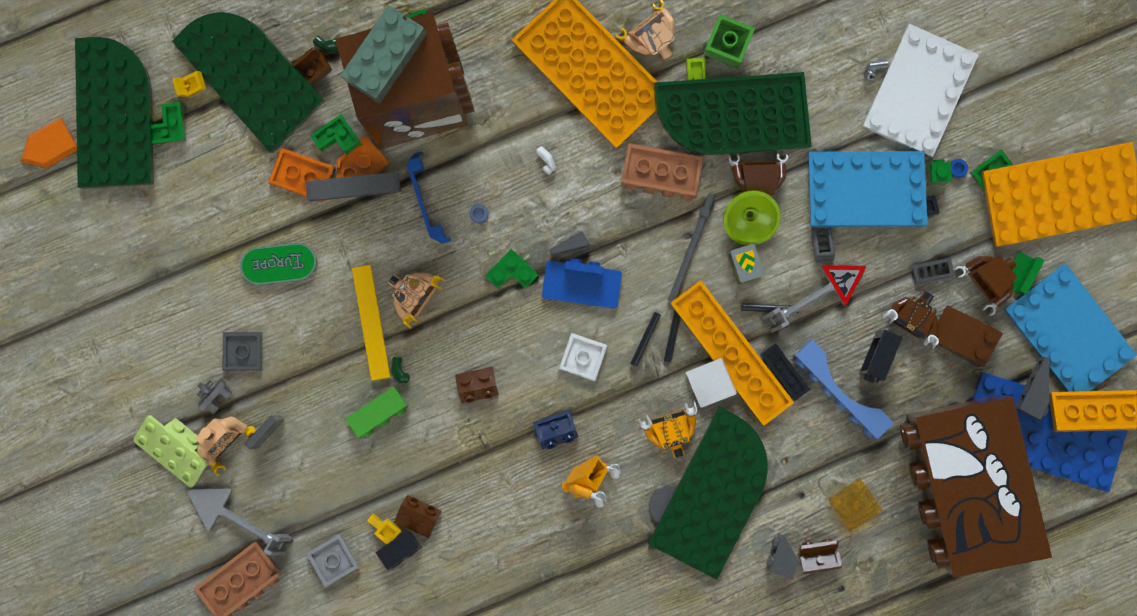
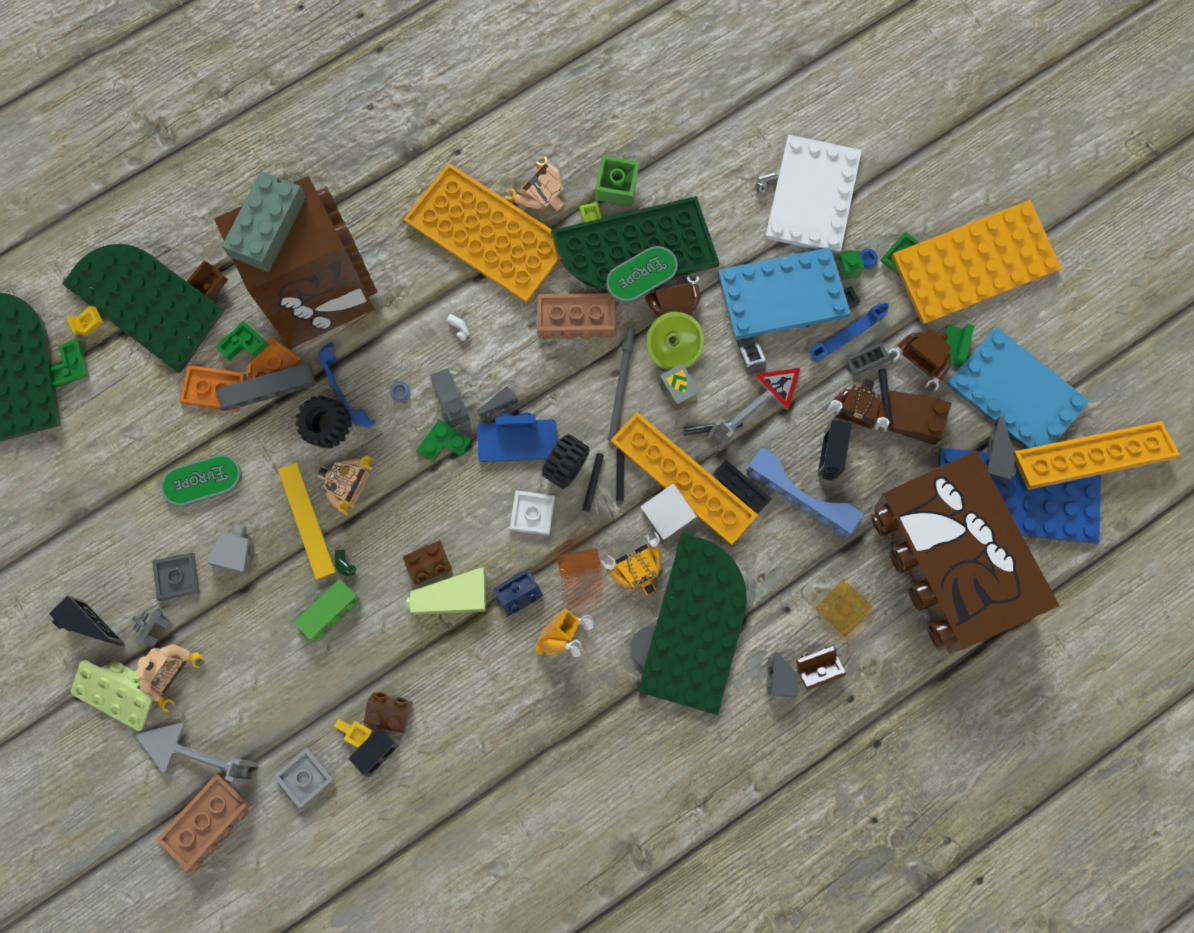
camera: 15 degrees left, 10 degrees down
dark grey tile [245,415,284,450] -> none
dark green arm [313,35,338,53] -> none
none -> black slope [49,596,124,646]
none -> light grey torso [206,524,253,575]
none -> black tyre [295,395,352,449]
none -> yellowish green slope [407,568,486,615]
none -> dark grey slope [430,368,470,427]
none -> black tyre [542,434,590,489]
none -> clear orange brick [557,548,601,580]
none -> green tile [606,246,678,303]
none -> blue piece [810,303,889,362]
none -> black bar [878,369,893,425]

